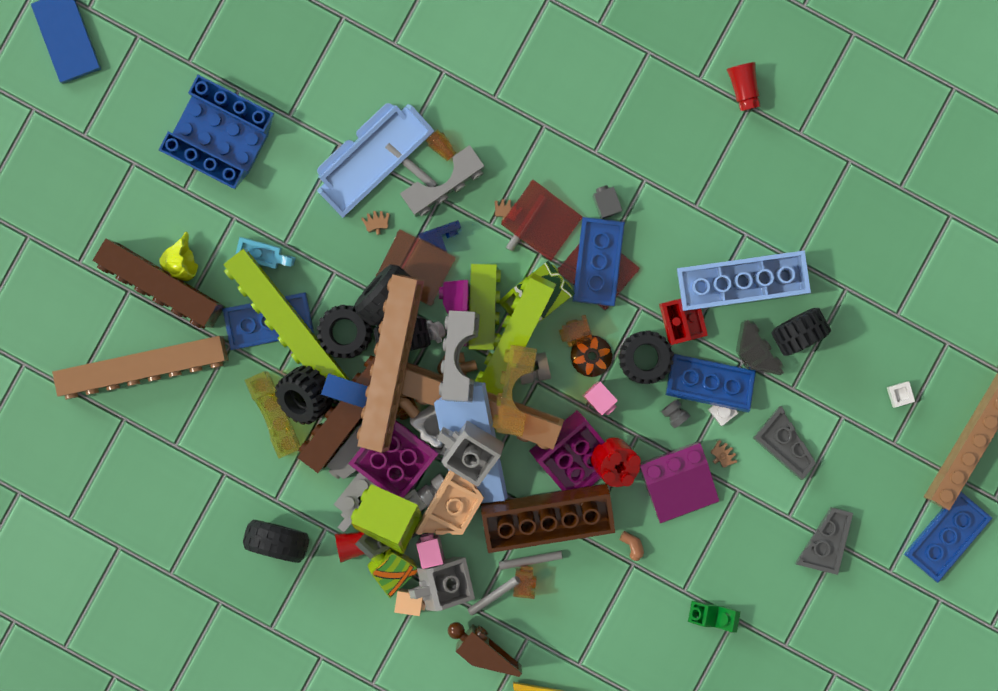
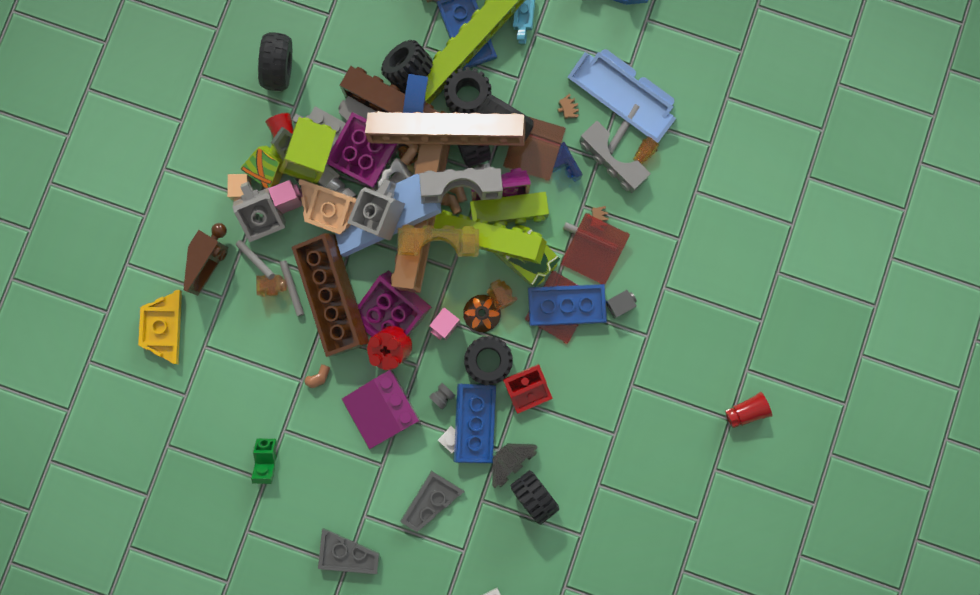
camera: 80 degrees right, 5 degrees down
clear yellow arch [245,371,301,459] -> none
light grey wheel [517,352,551,385] -> none
light blue slope [677,250,811,311] -> none
medium nougat piece [711,440,737,468] -> none

